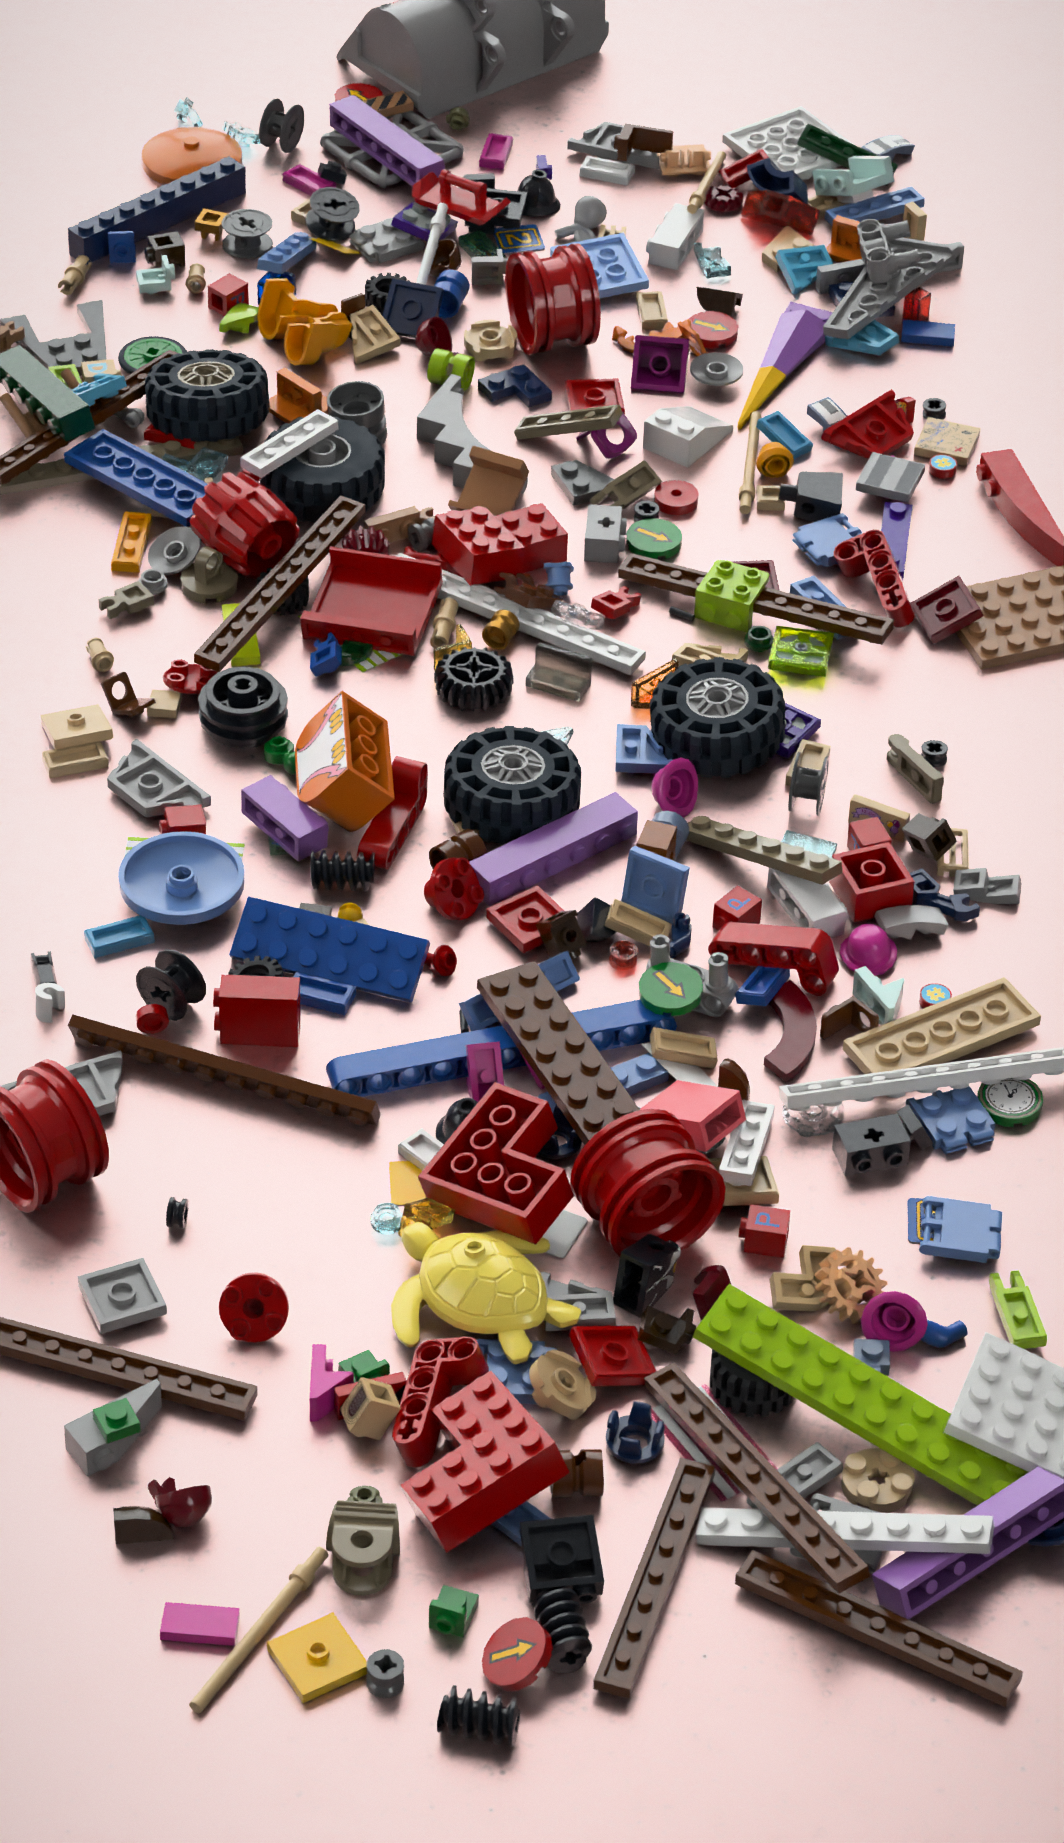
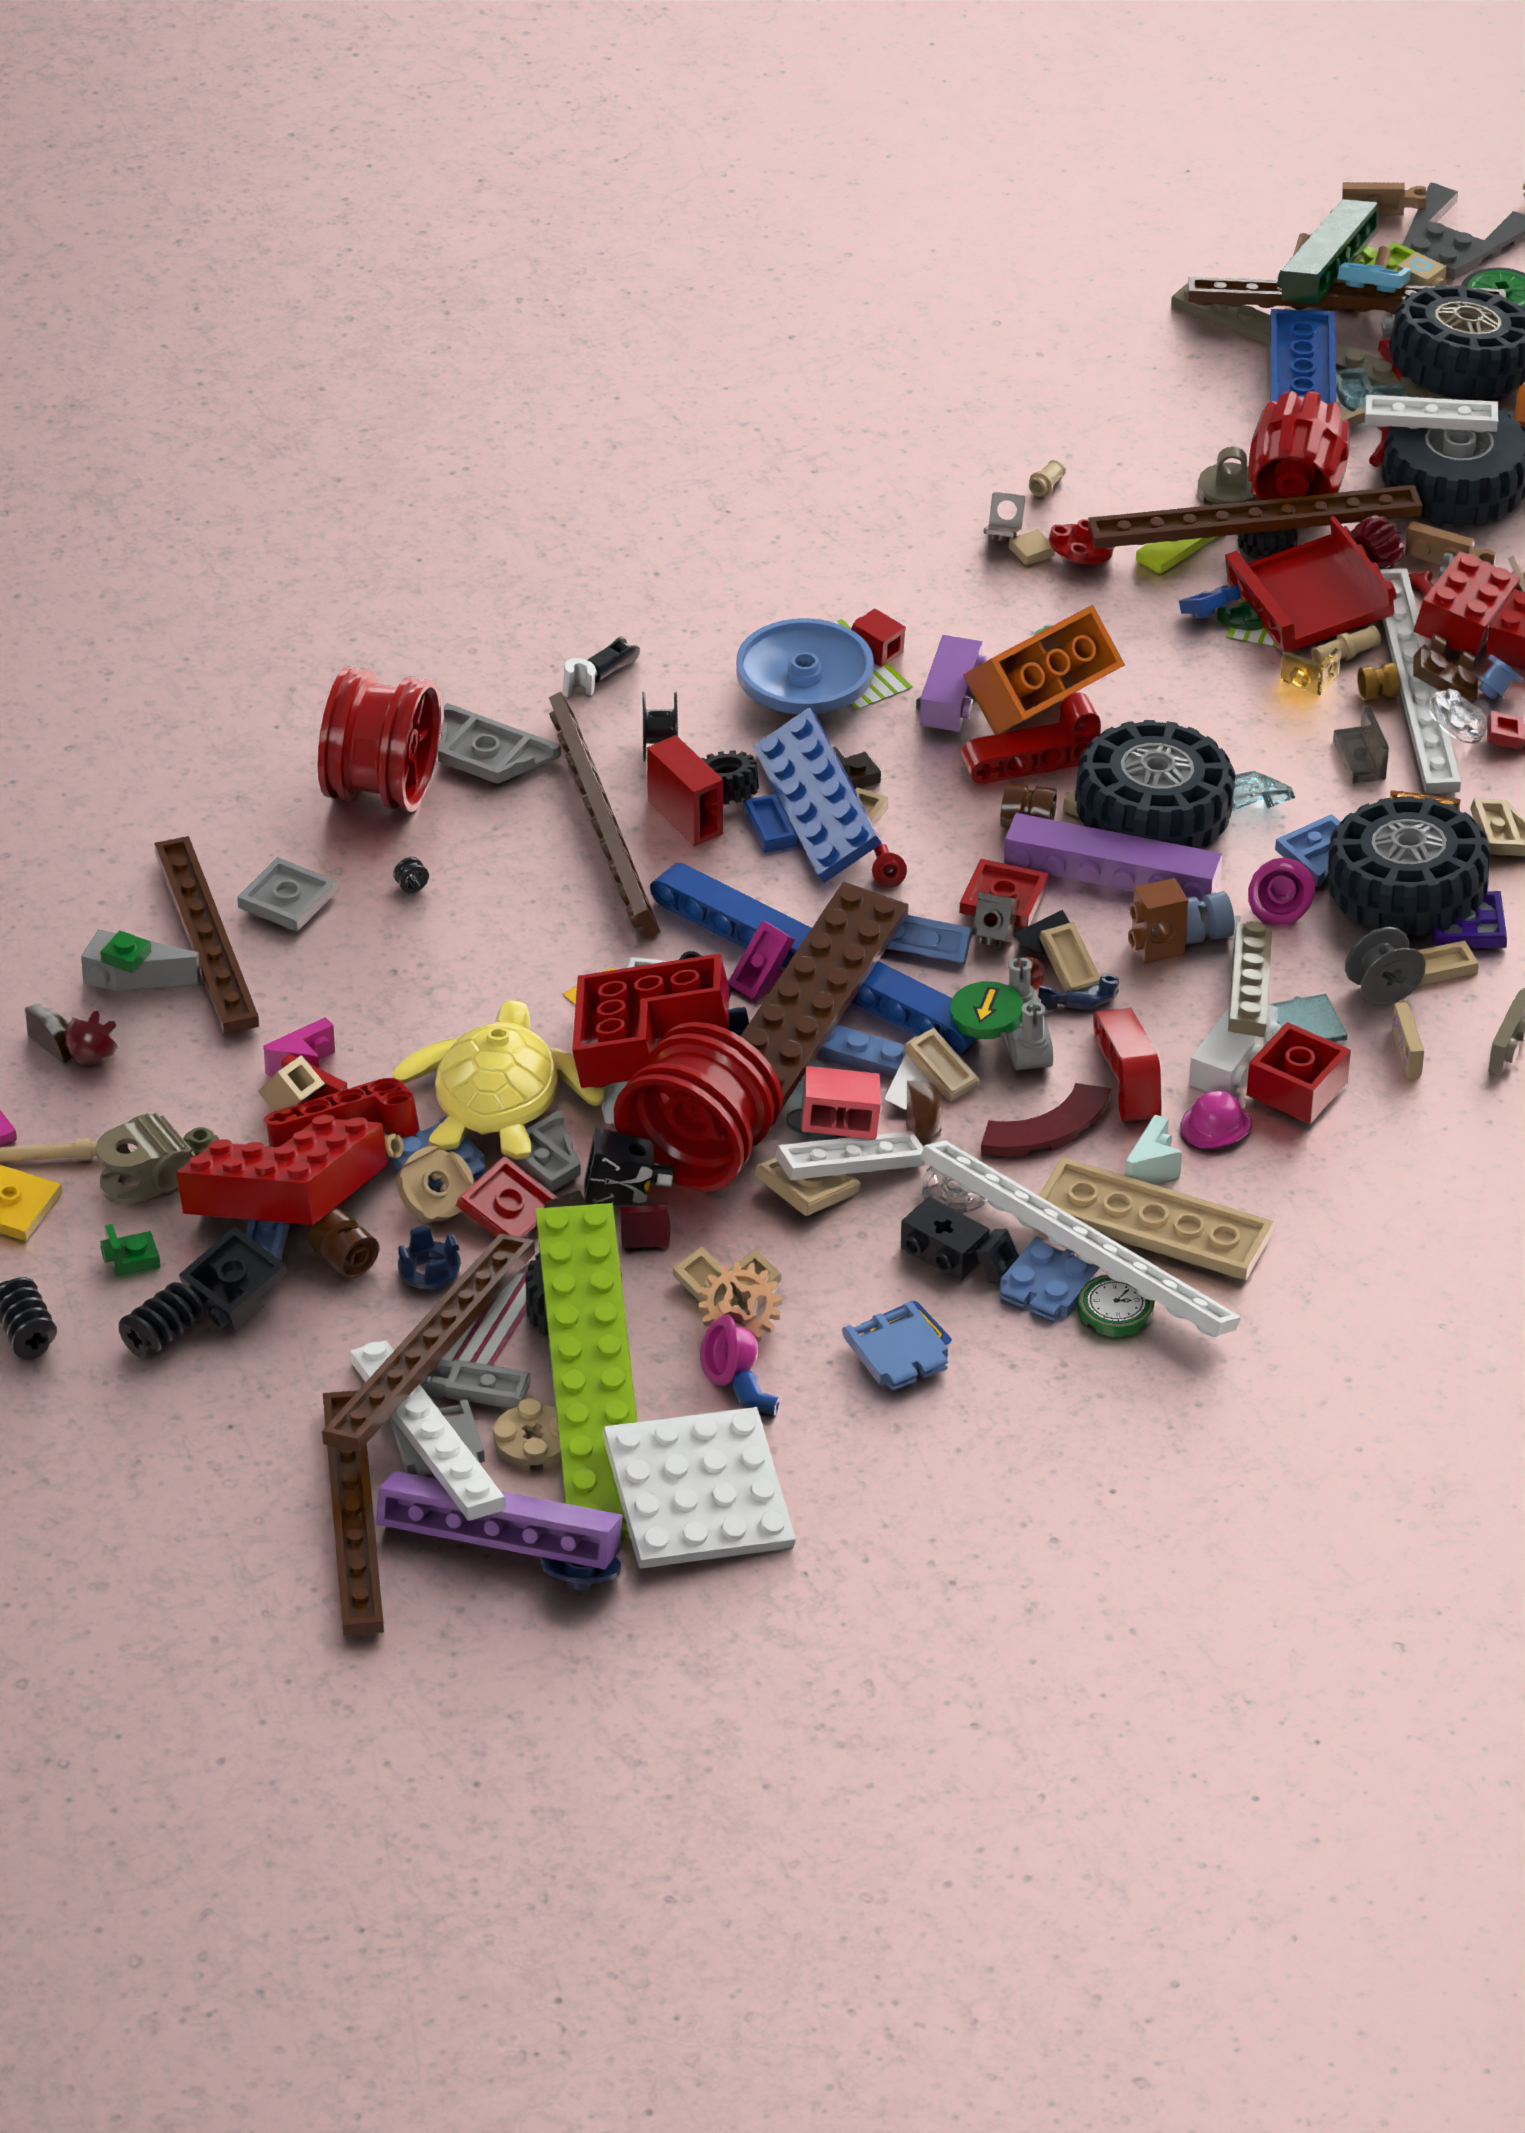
camera: 55 degrees right, 0 degrees up
tan plate [40,704,114,750] -> none
tan tile [42,741,109,779] -> none
dark azure tile [83,915,155,958] -> none
dark tan plate [98,581,154,619] -> none
light grey wing [107,739,212,817] -> none
light orange tile [111,512,152,573] -> none
red tile [135,1004,169,1034] -> none
light grey plate [139,569,167,595] -> none
light grey dish [148,526,201,575] -> none
black wheel [198,666,289,749] -> none
red plate [219,1272,289,1342] -> none
black piece [310,850,375,892] -> none
yellow hinge [337,902,363,921] -> none
bracket [338,1349,390,1383] -> none
dark grey wheel [367,1649,404,1698] -> none
clear light blue plate [370,1202,404,1234] -> none
clear yellow bracket [398,1197,455,1237] -> none
red plate [424,857,484,921] -> none
black gear [434,646,514,712] -> none
tile [481,1617,553,1692] -> none
plate [593,1457,715,1699] -> none
medium blue plate [621,846,690,924] -> none
brick [712,885,762,931] -> none
blue tile [735,966,790,1006] -> none
red brick [738,1204,791,1258] -> none
reddish brown bracket [820,996,879,1040] -> none
brick [847,816,892,851] -> none
sand blue plate [853,1339,890,1375] -> none
light grey slope [874,905,948,939] -> none
dark brown brick [902,813,957,861] -> none
dark blue piece [910,868,980,921] -> none
tile [919,983,952,1009] -> none
tan tile [937,828,969,877] -> none
light grey slope [953,867,1022,904] -> none
lime hinge [989,1270,1047,1349] -> none

